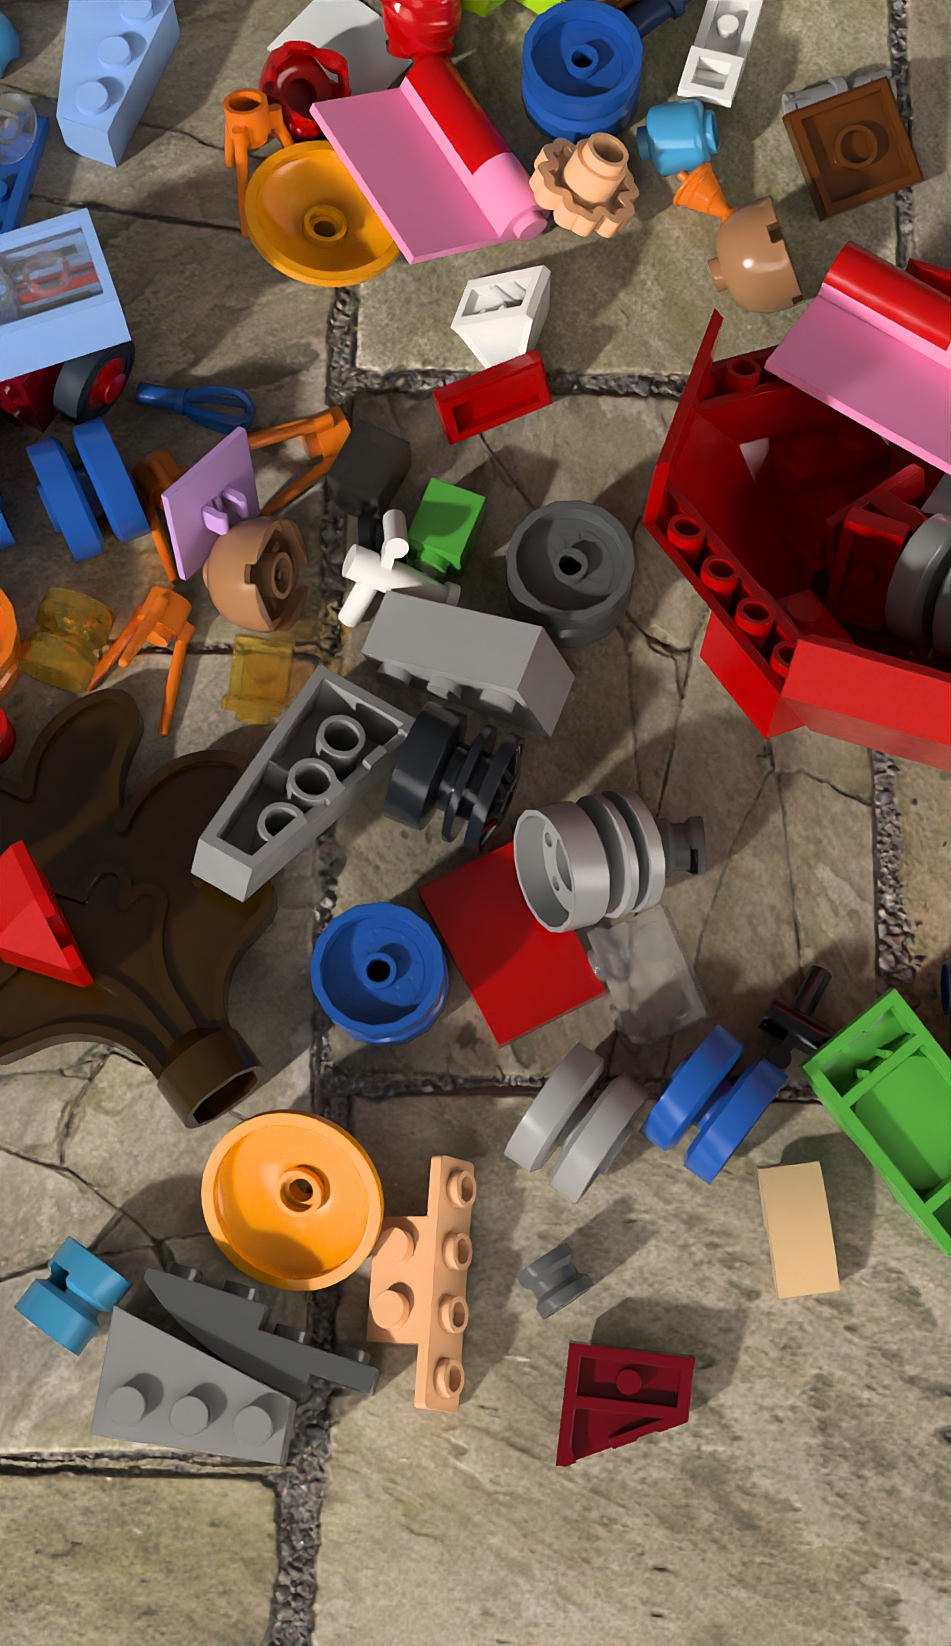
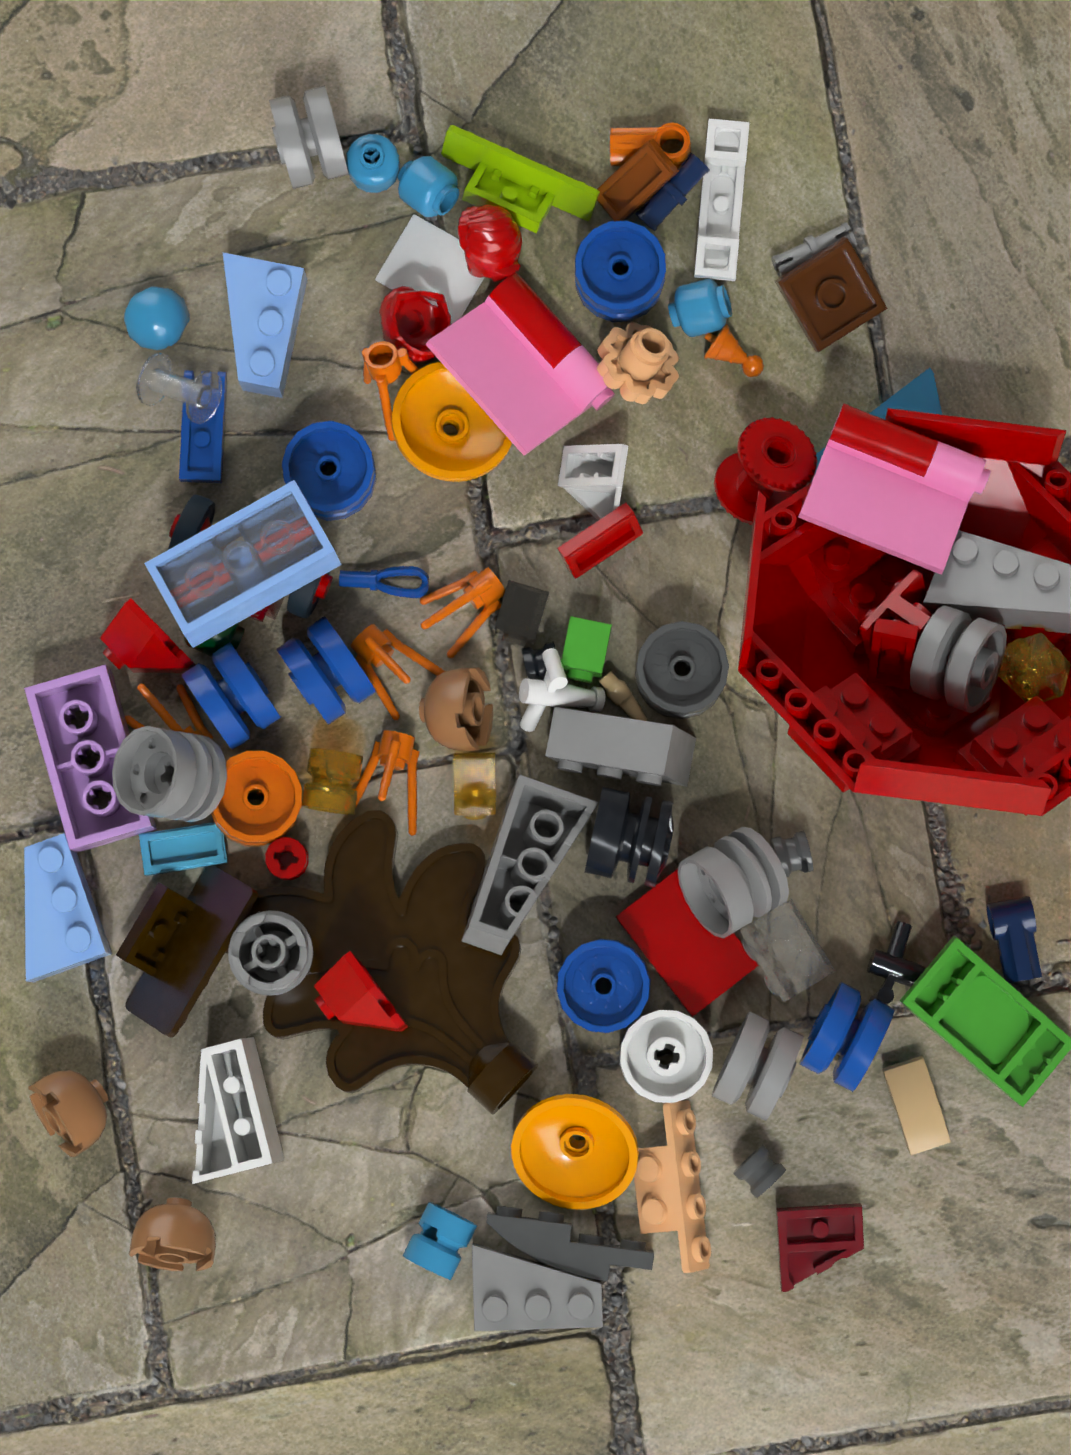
camera: 10 degrees left, 10 degrees up
lavender piece [161,426,261,581] -> none
medium nougat cylinder [708,195,805,314] -> none
none -> blue wheel [282,421,377,521]
none -> tan piece [599,671,647,721]
none -> white wheel [619,1010,713,1103]
none -> red hose [714,417,817,525]

